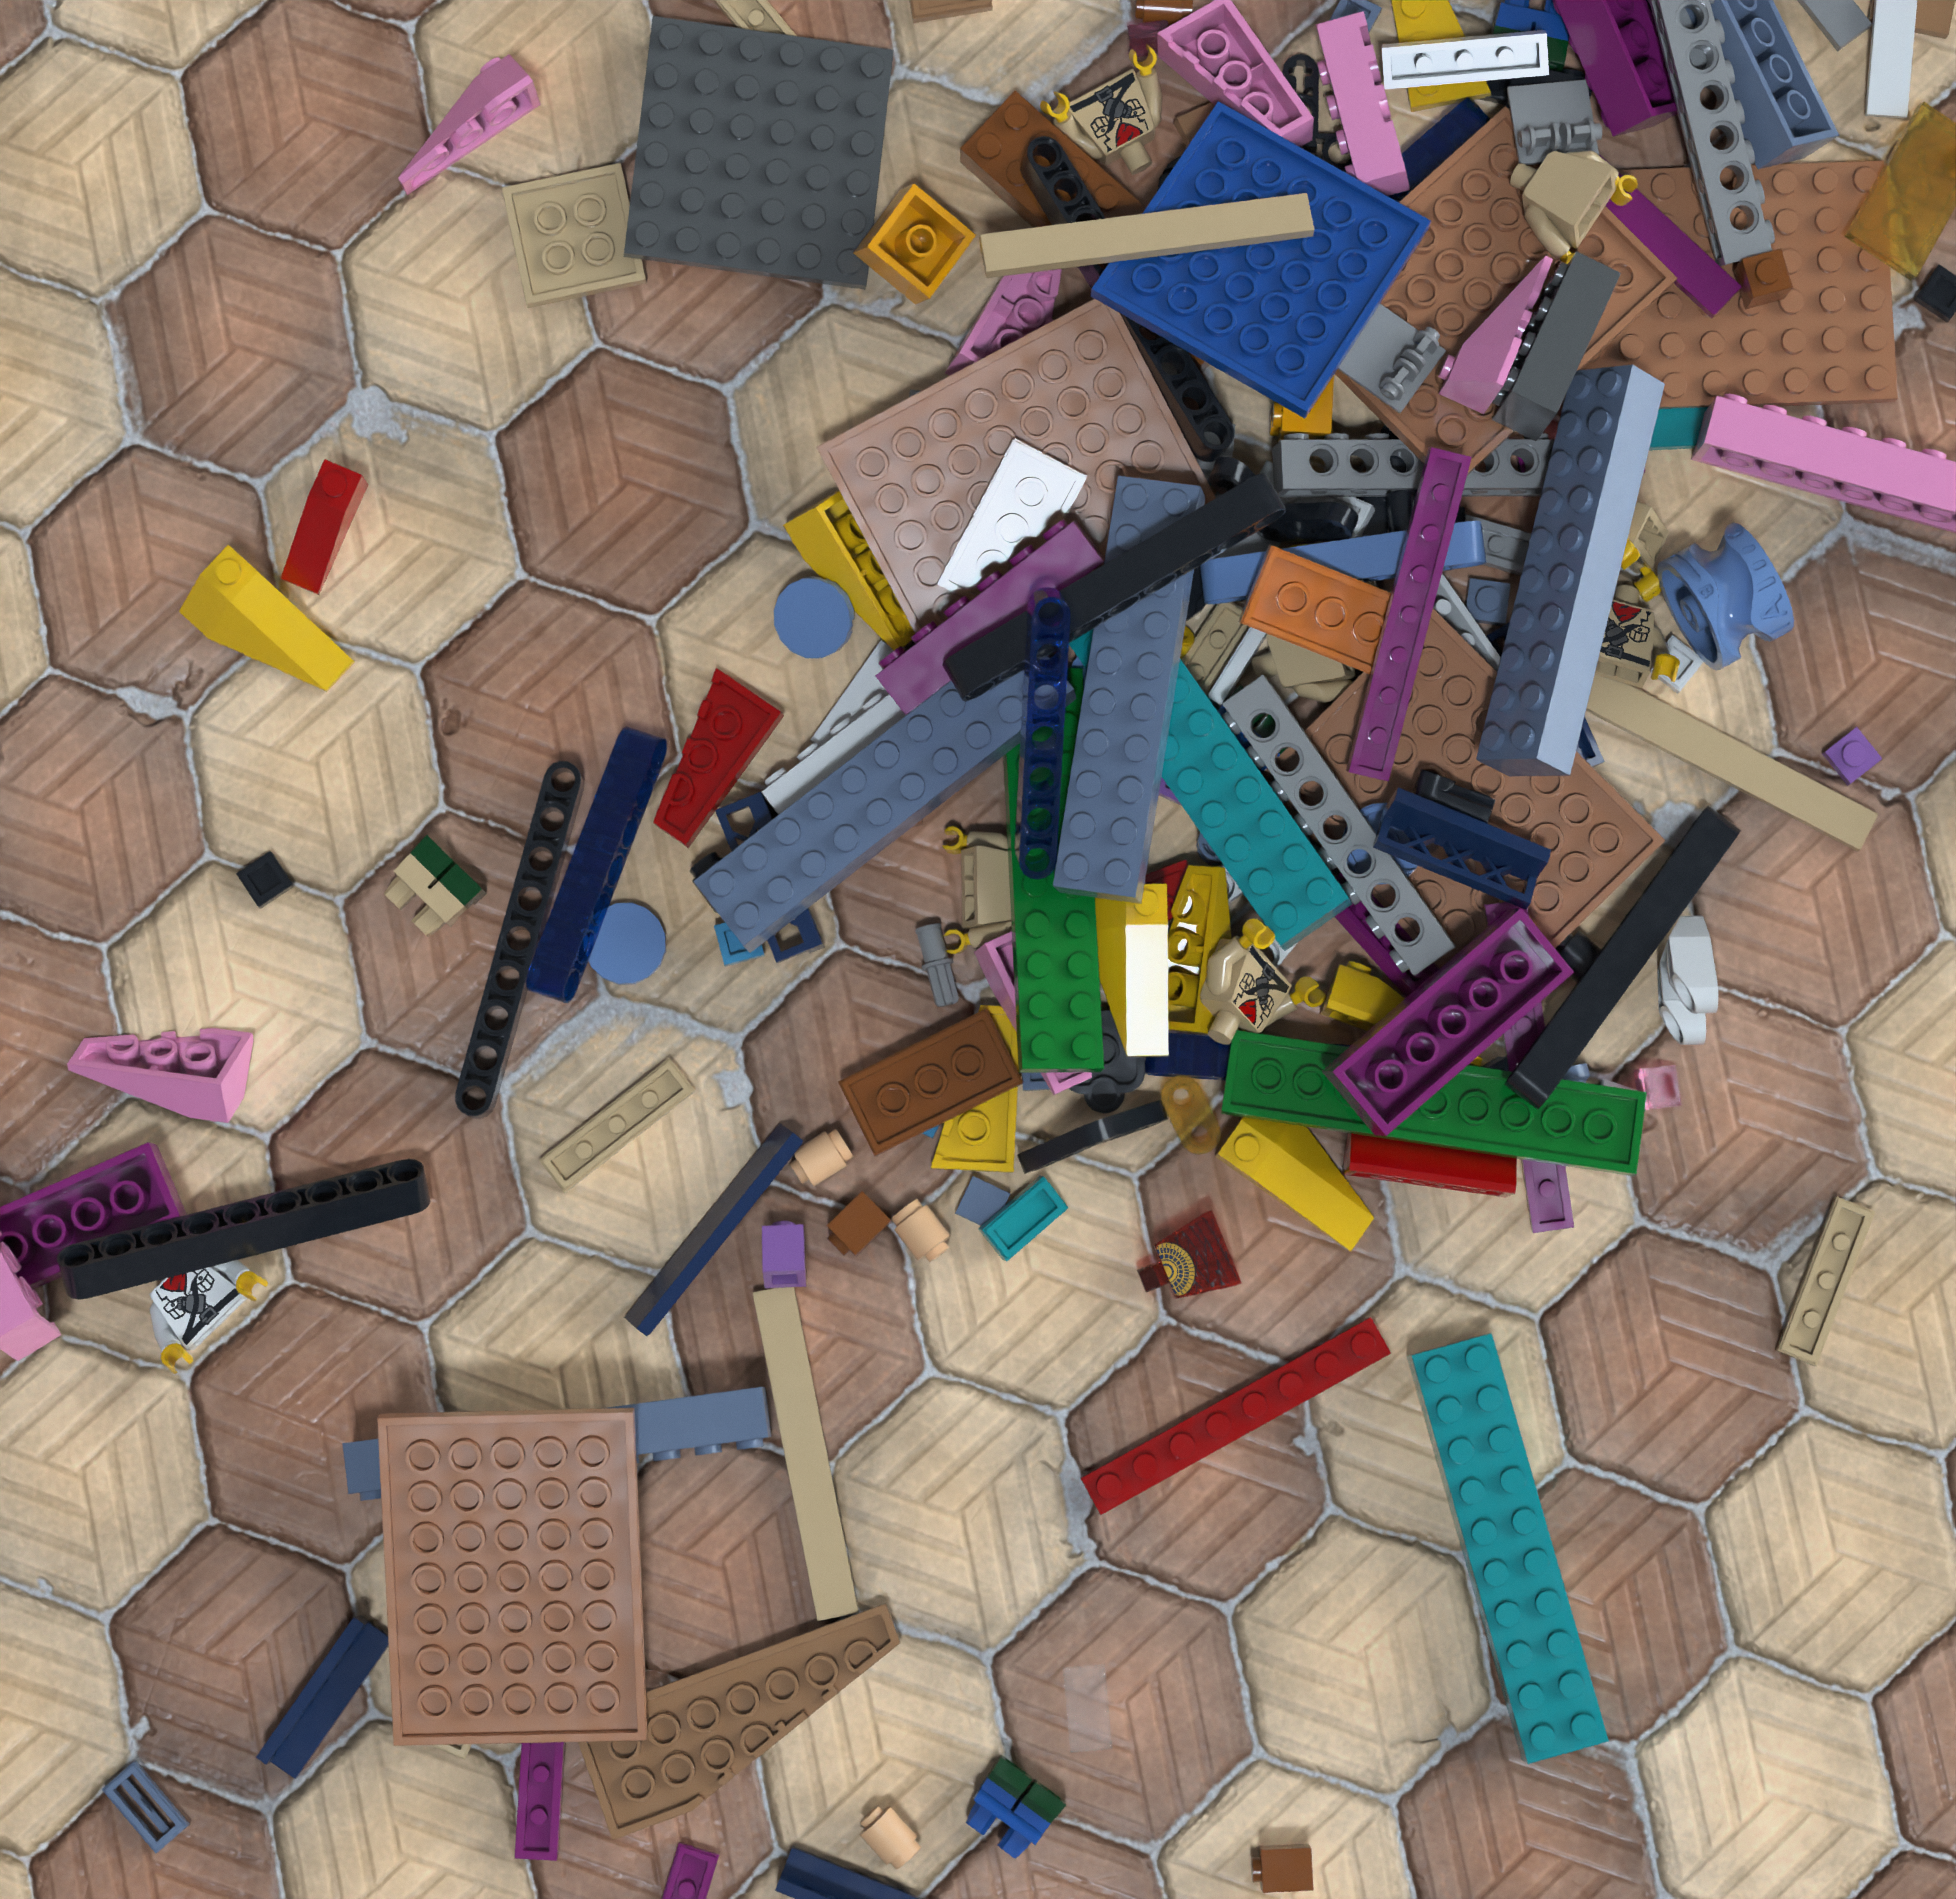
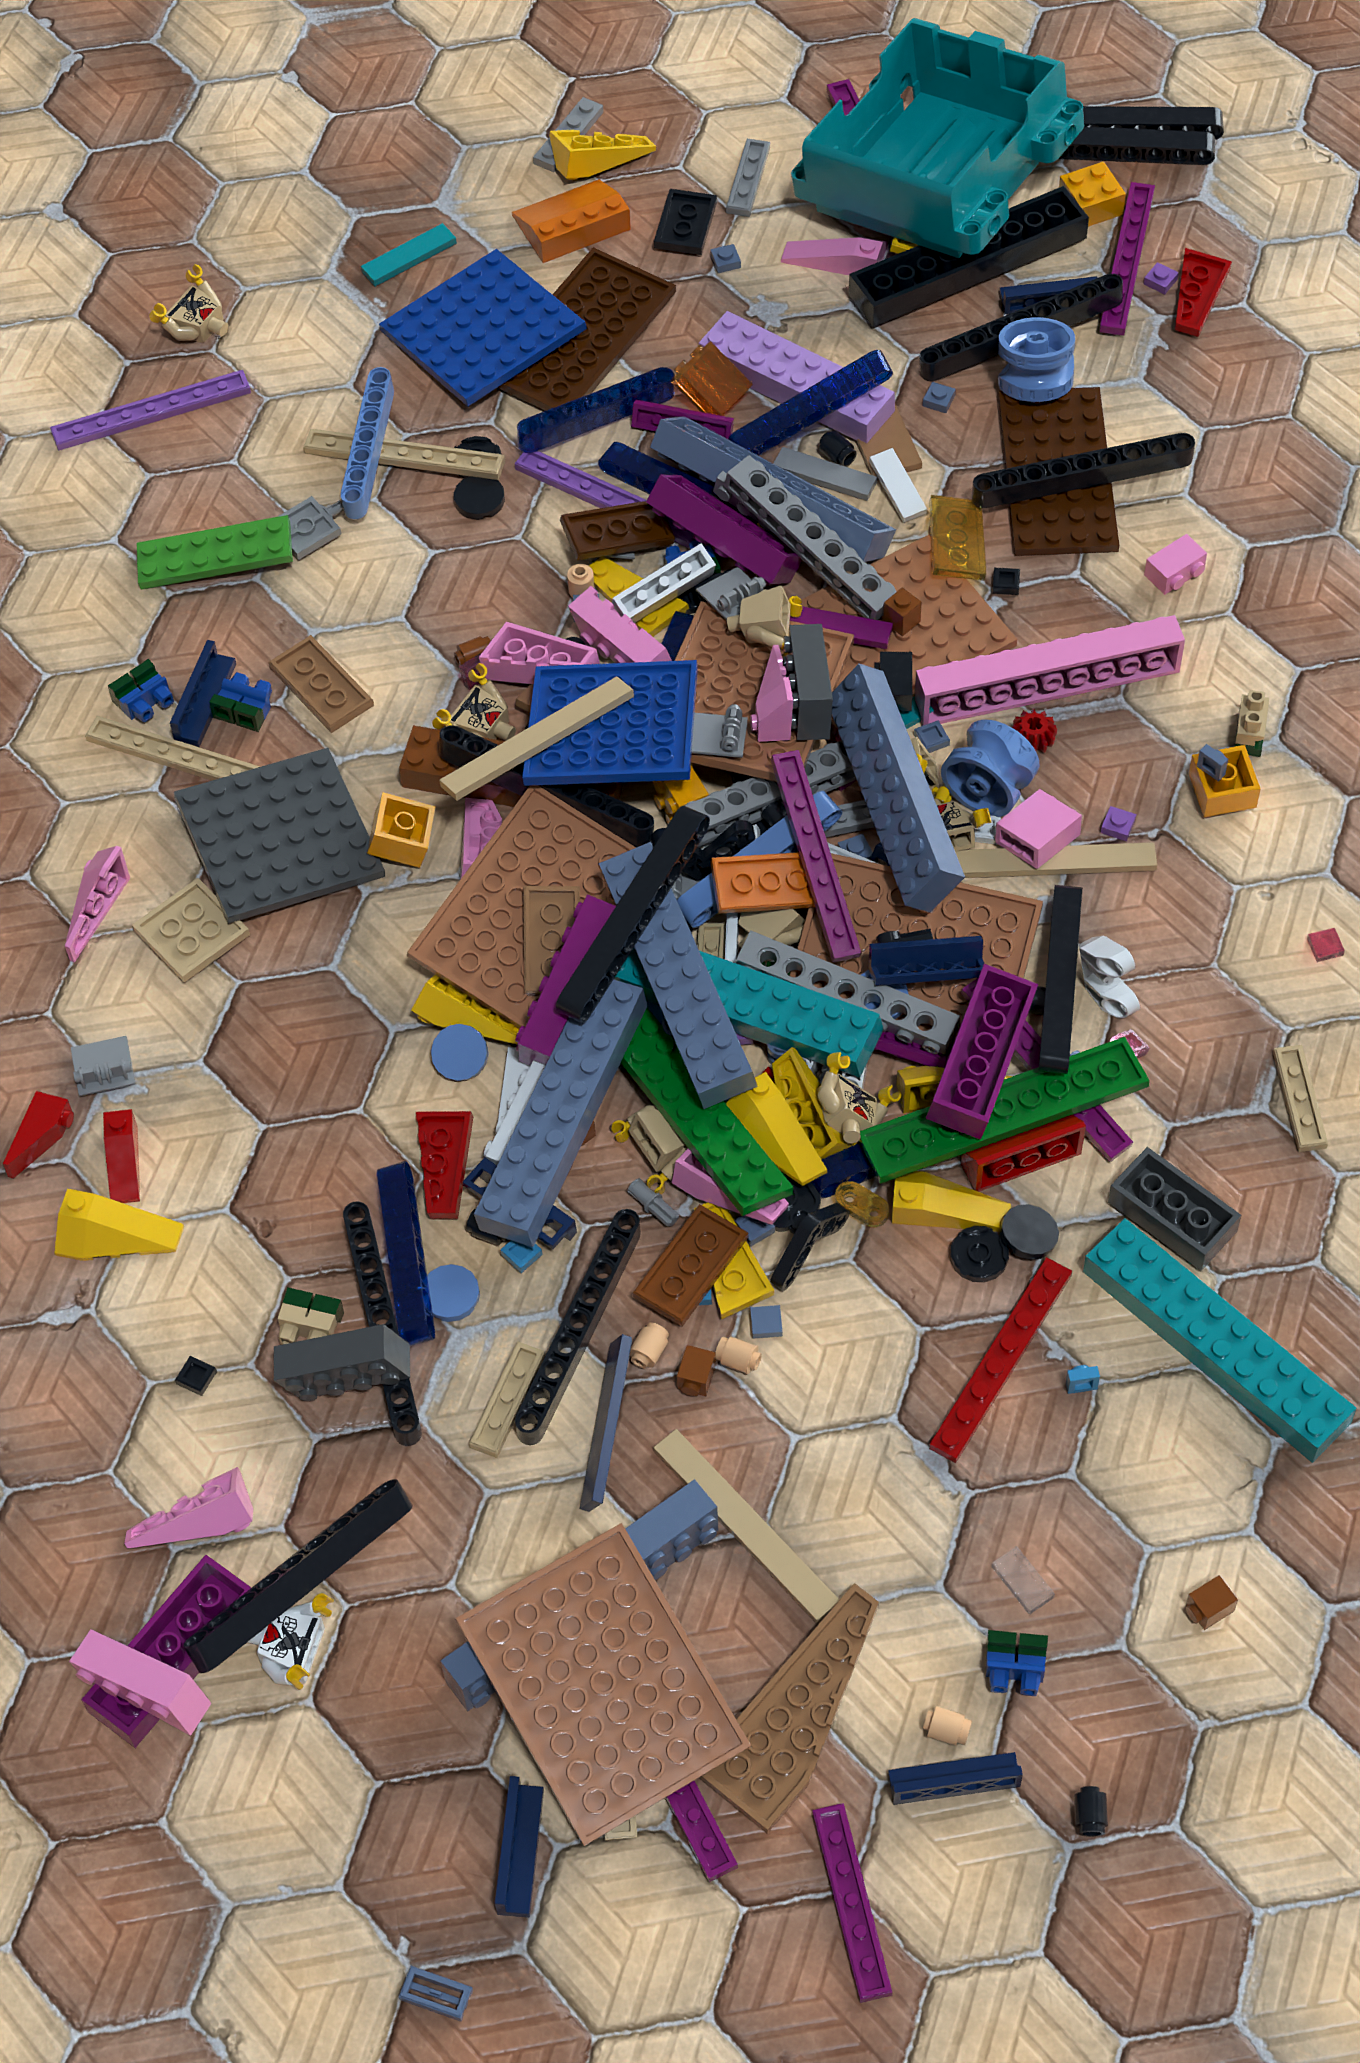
camera: 25 degrees left, 25 degrees down
medium lavender brick [762,1221,806,1288] -> none
teal tile [978,1175,1068,1261] -> none
clear blue beam [1015,587,1071,879] -> none
clear red torso [1136,1210,1242,1299] -> none
none -> red slope [3,1091,74,1179]
none -> light grey hinge [71,1036,135,1097]
none -> dark grey brick [274,1324,410,1401]
none -> black beam [515,1209,641,1445]
none -> black brick [874,652,913,711]
none -> sand blue tile [914,720,950,753]
none -> black tile [950,1226,1009,1282]
none -> bright pink brick [995,789,1082,869]
none -> black tile [999,1204,1059,1260]
none -> red gear [1011,708,1057,753]
none -> dark azure plate [1065,1365,1100,1394]
none -> dark grey brick [1108,1147,1242,1271]

